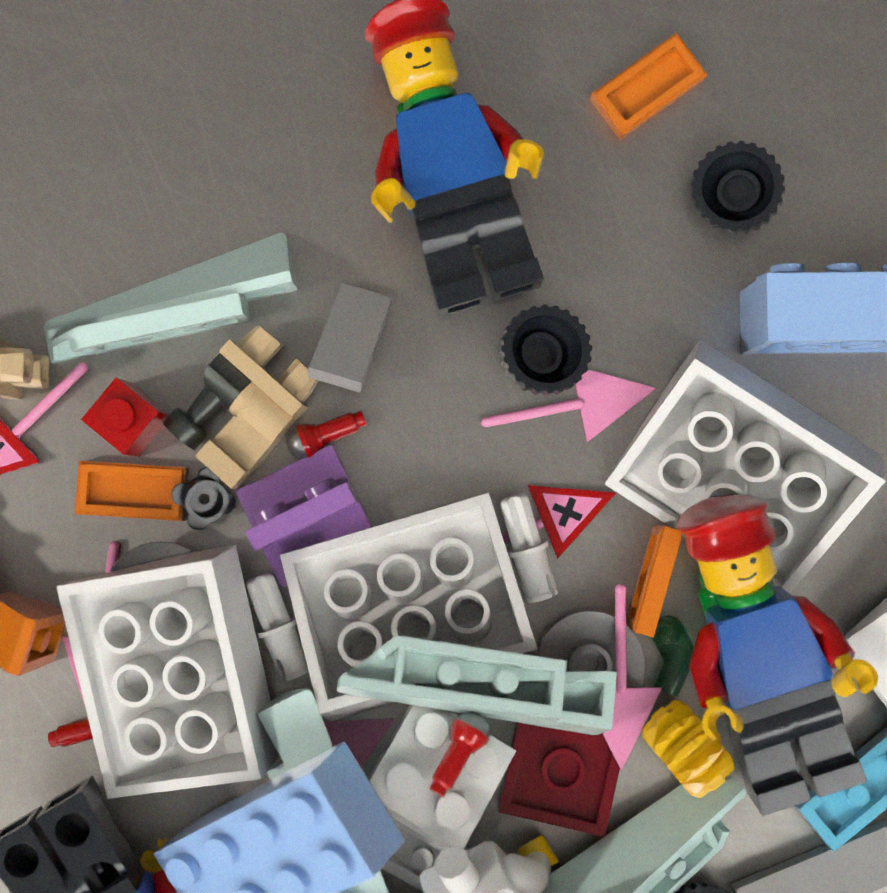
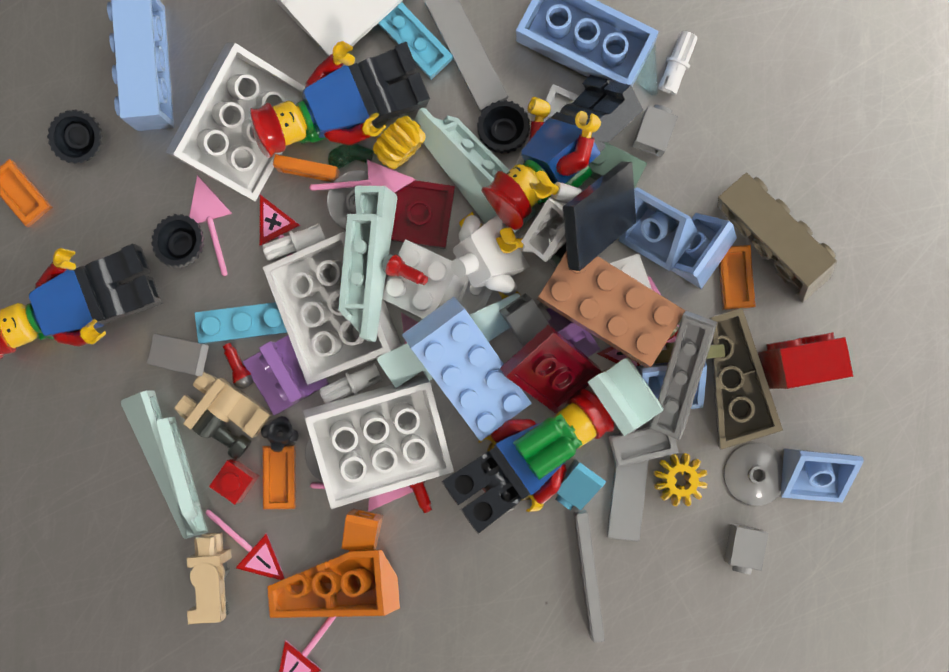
camera: 90 degrees left, 0 degrees up
none -> medium azure plate [195,302,287,344]

